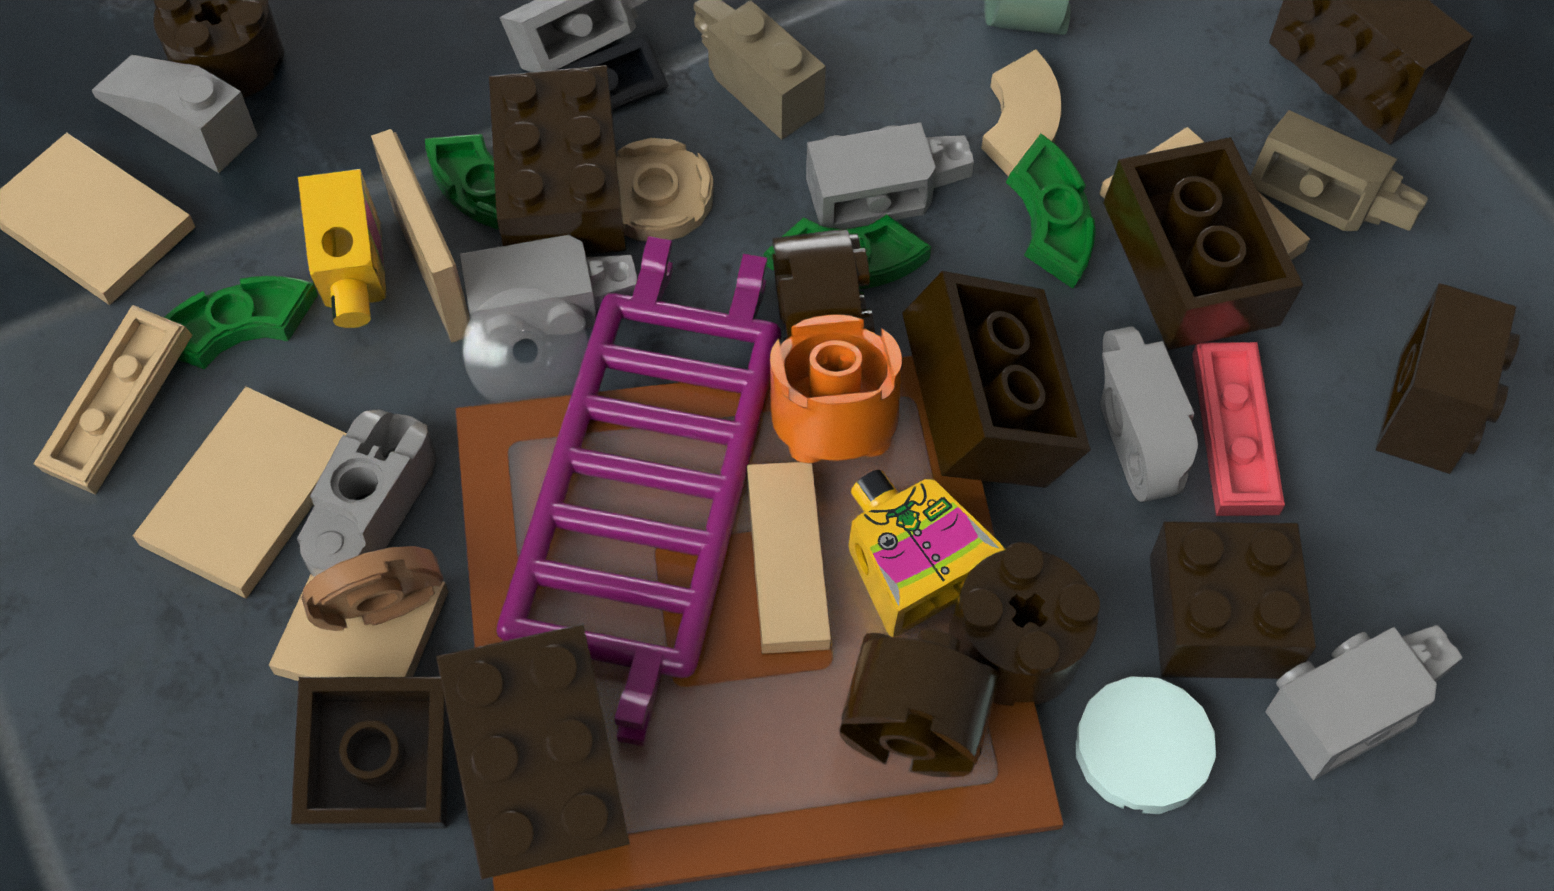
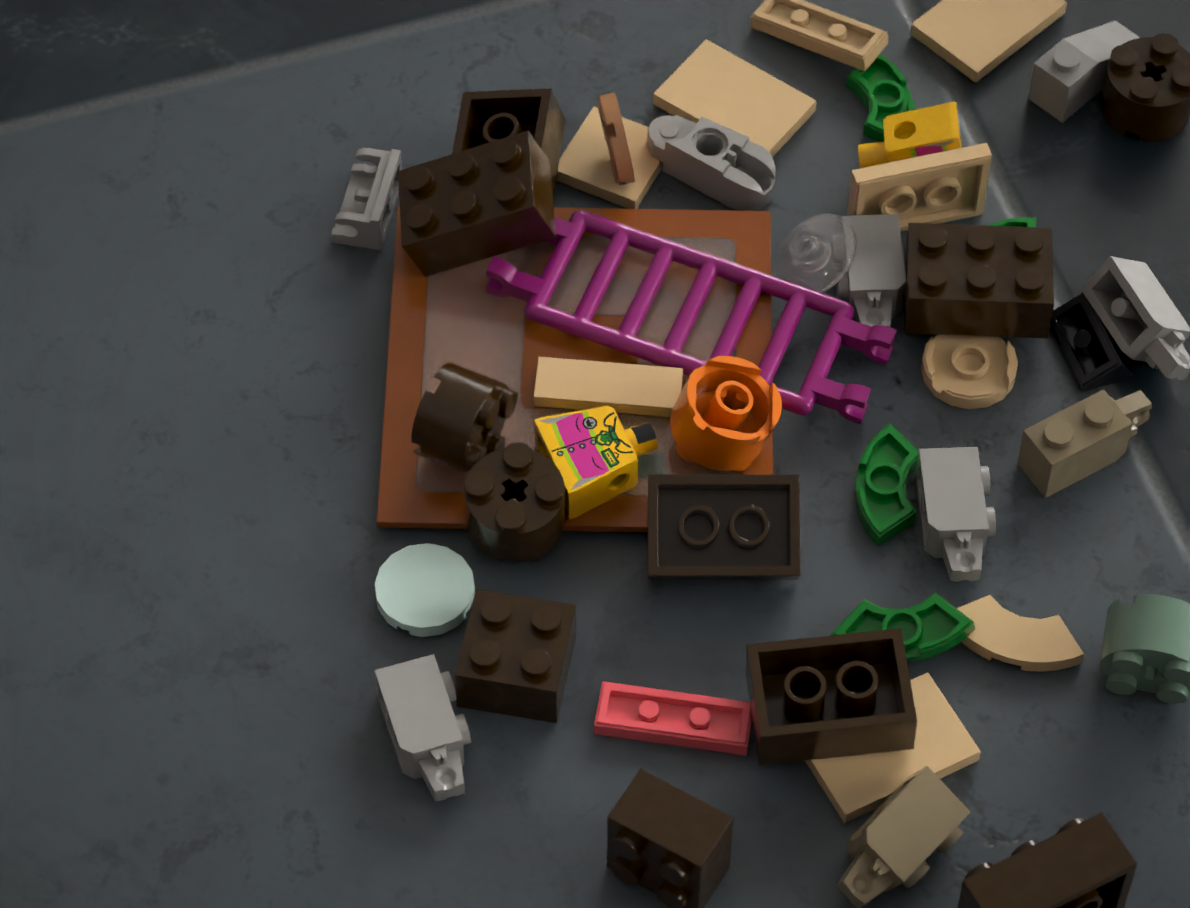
camera: 100 degrees right, 5 degrees down
dark brown brick [772,229,875,341] -> none
light grey piece [1099,326,1198,502] -> none

